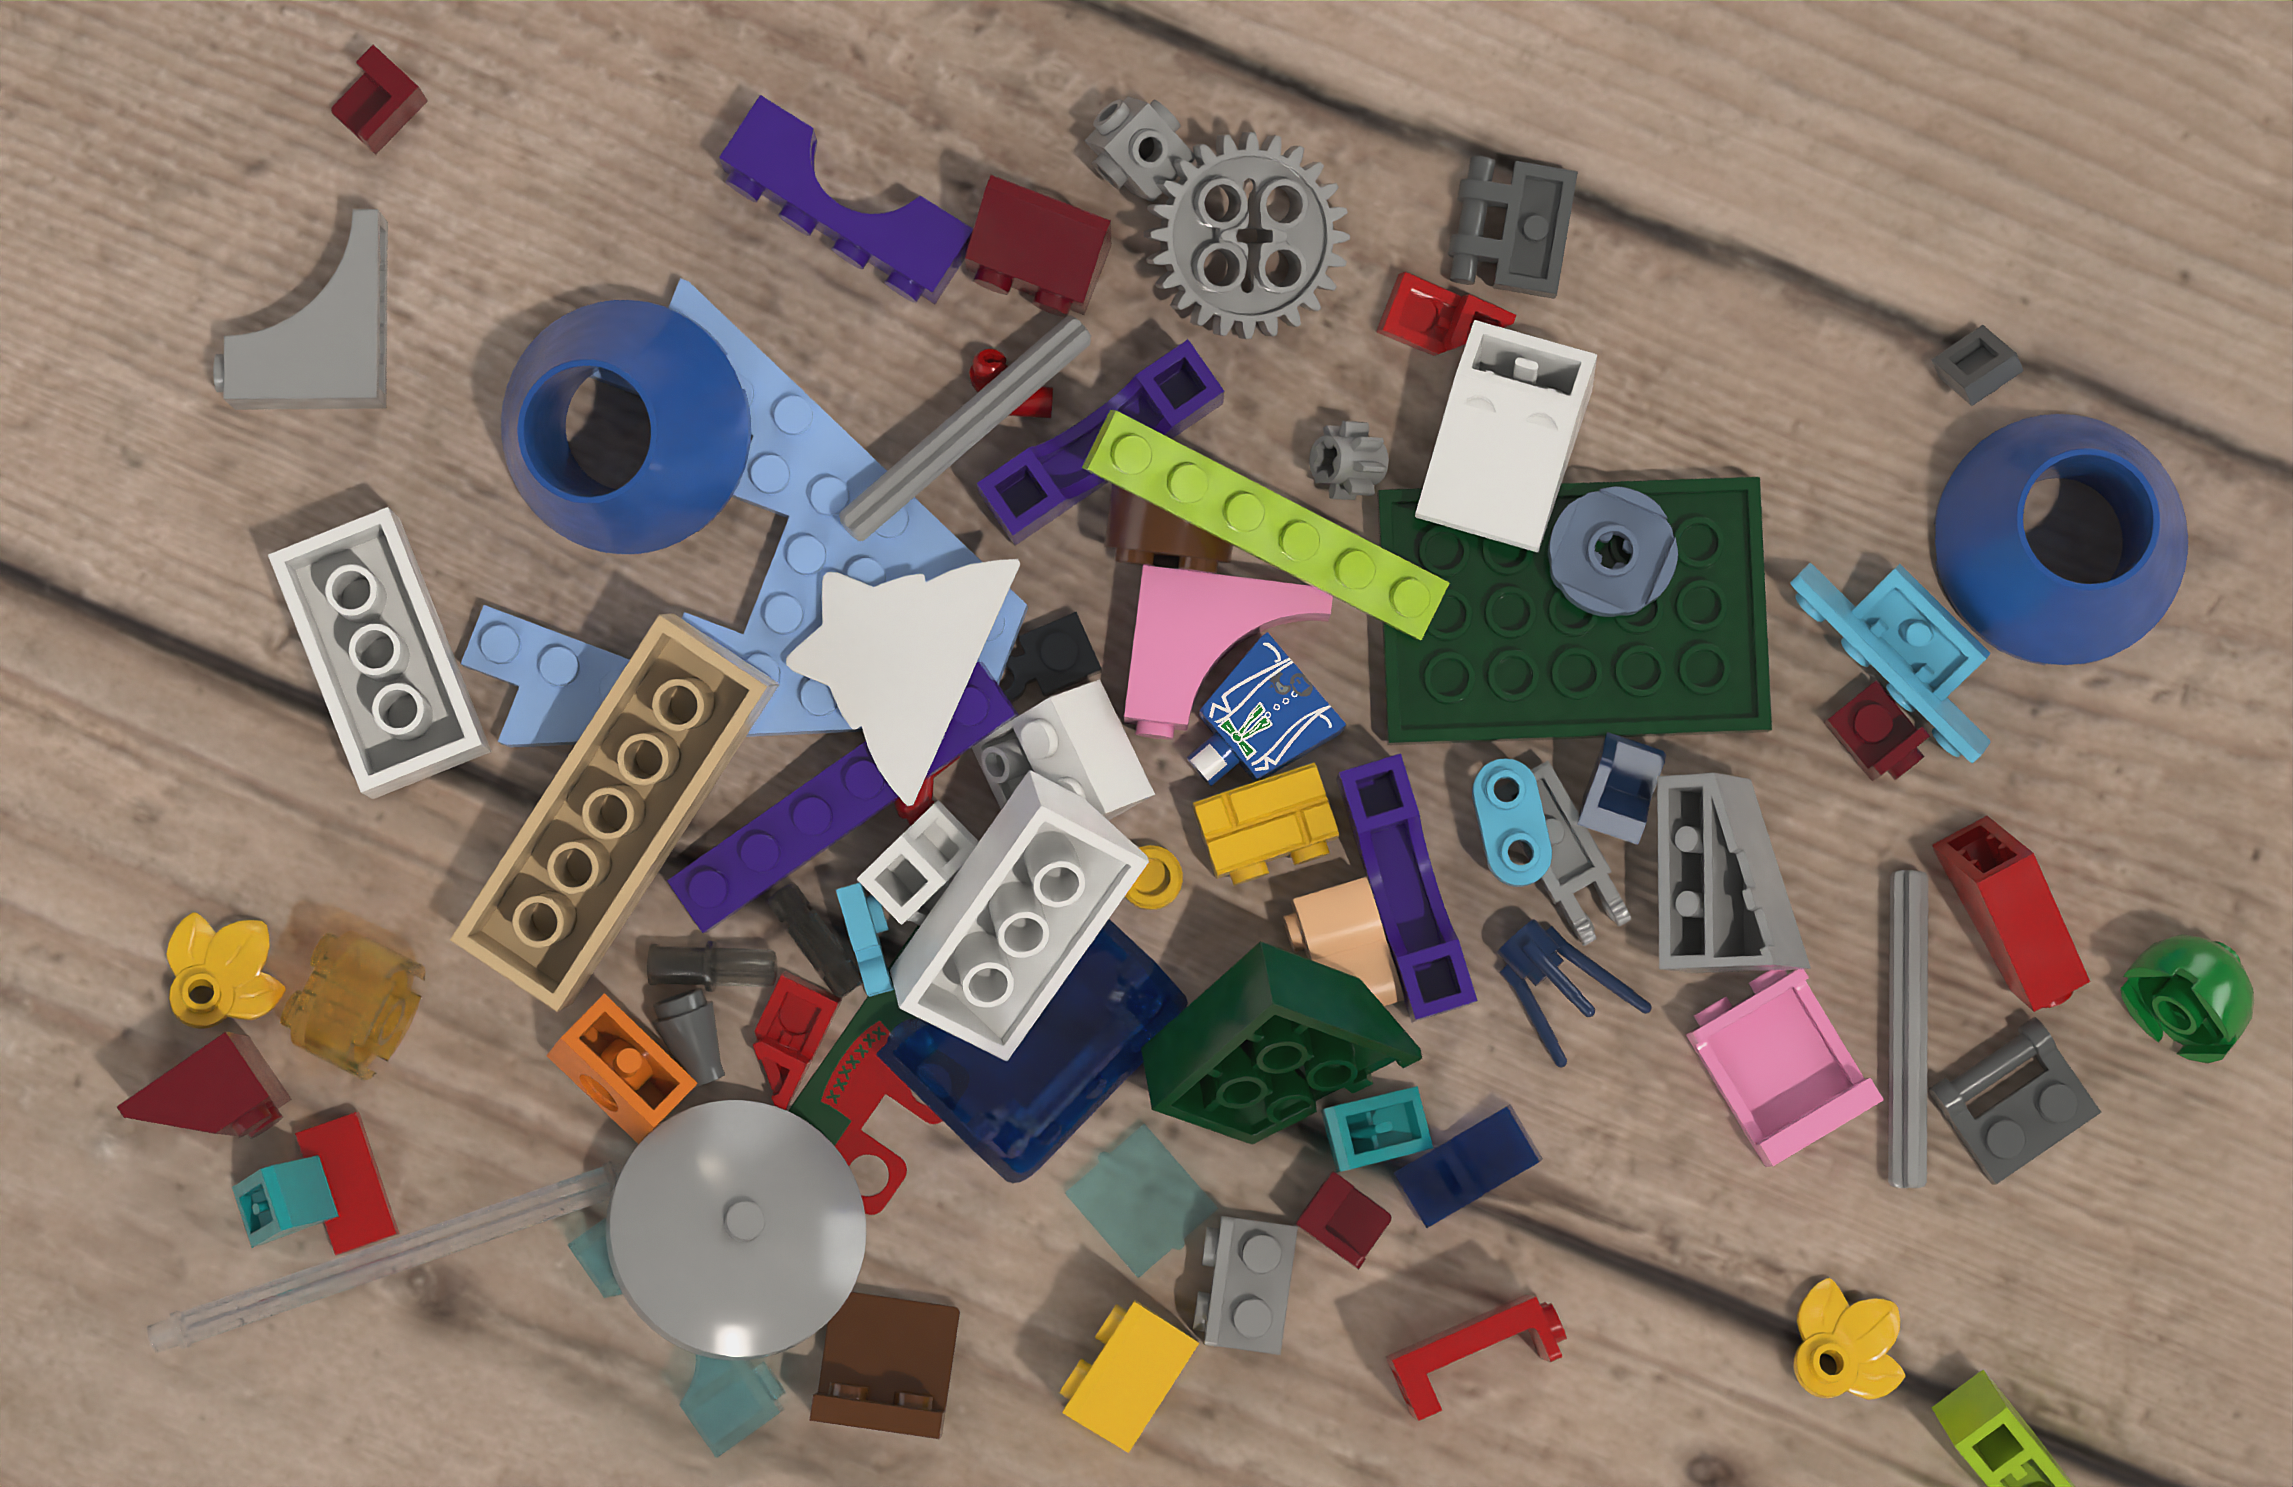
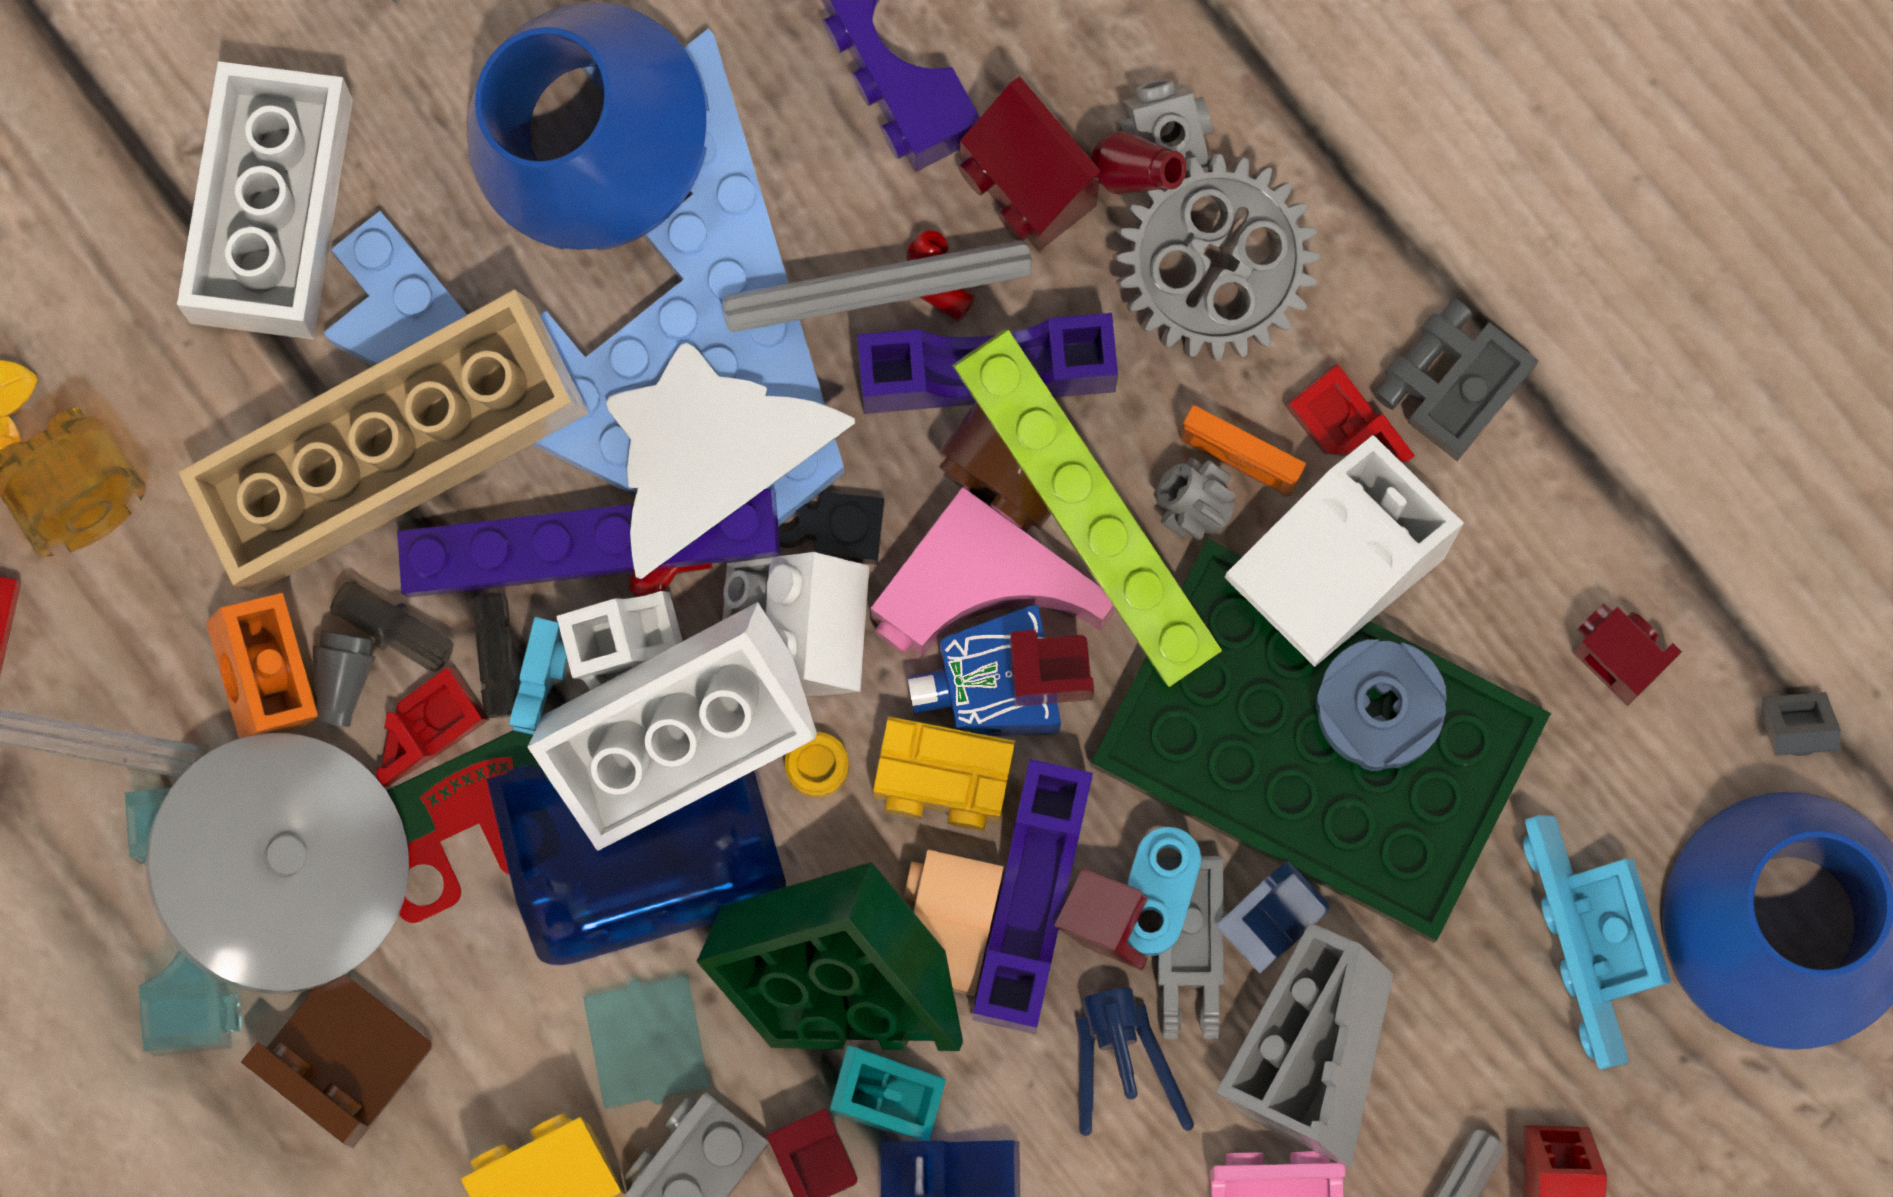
camera: 30 degrees right, 5 degrees down
dark red bracket [1824,680,1930,781] -> none
none -> dark red panel [1009,630,1094,707]
none -> dark red panel [1054,868,1148,970]
none -> dark red cone [1091,131,1186,194]
none -> orange tile [1179,405,1307,496]
none -> dark red brick [1573,603,1682,706]

